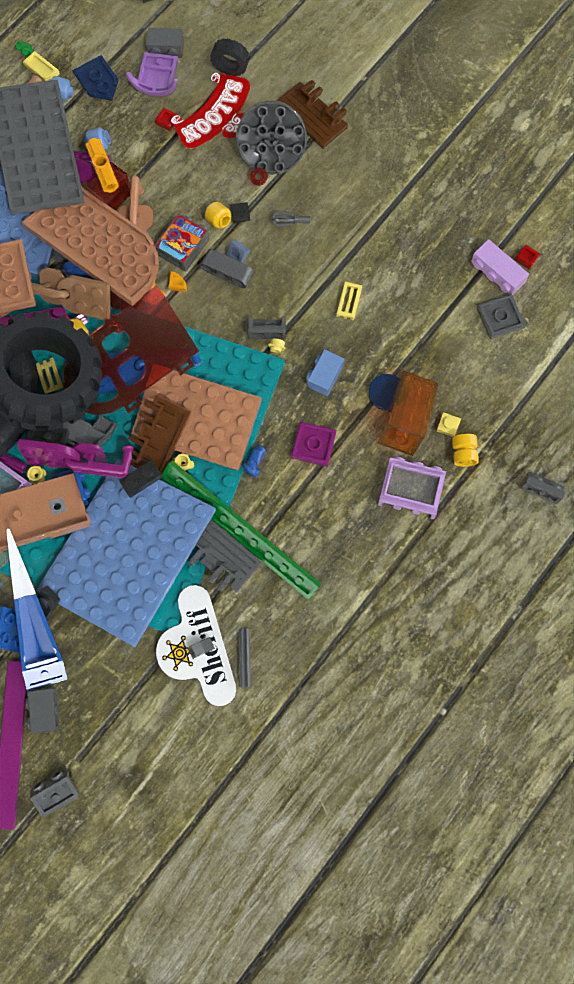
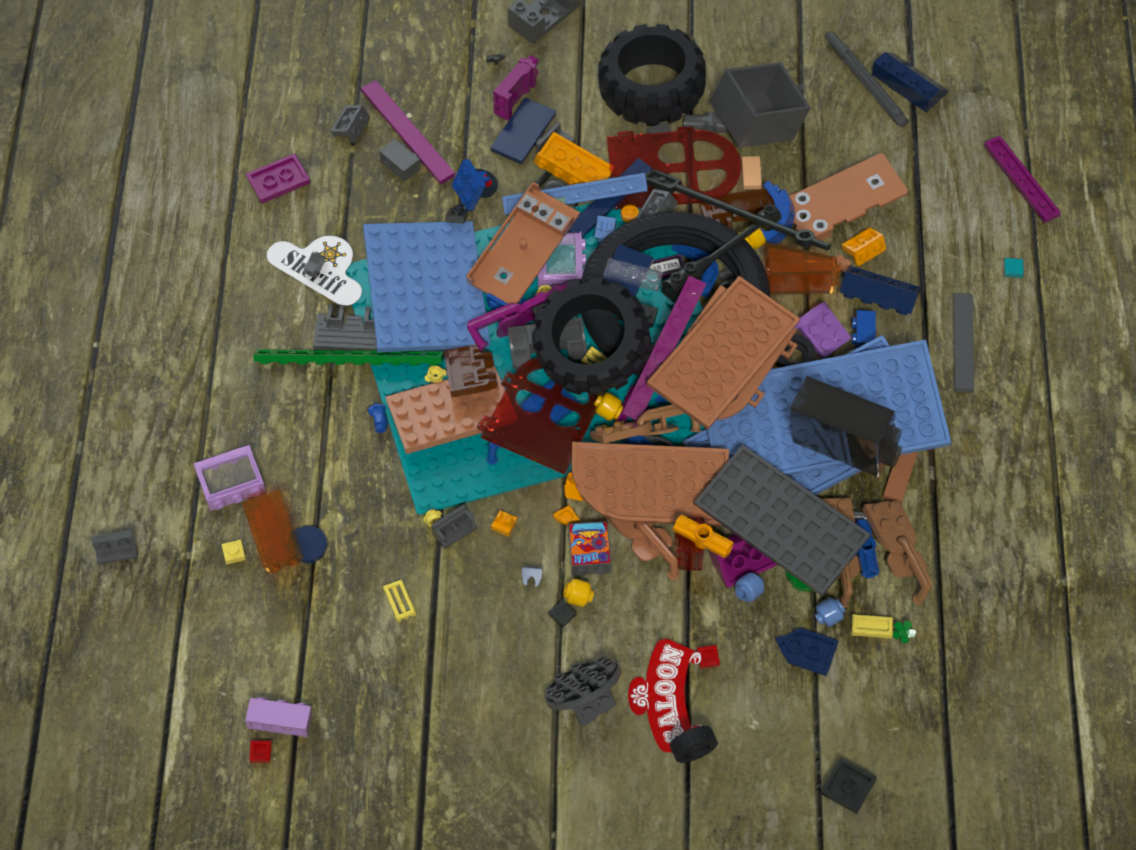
camera: 140 degrees right, 15 degrees down
plate [6,528,67,691] -> none
pearl dark grey plate [119,460,163,498] -> none
medium lavender piece [126,52,178,96] -> none
dark grey brick [147,28,184,58] -> none
dark grey beam [200,249,254,288] -> none
dark grey axle [239,628,251,688] -> none
clear red plate [250,167,268,186] -> none
dark grey piece [272,211,310,227] -> none
reddish brown hinge [277,80,348,149] -> none
magenta tile [291,422,337,467] -> none
medium blue brick [306,349,345,397] -> none
yellow wheel [452,434,479,467] -> none
dark grey tile [477,294,526,339] -> none
none -> magenta plate [246,153,310,204]
none -> light orange tile [491,510,517,536]

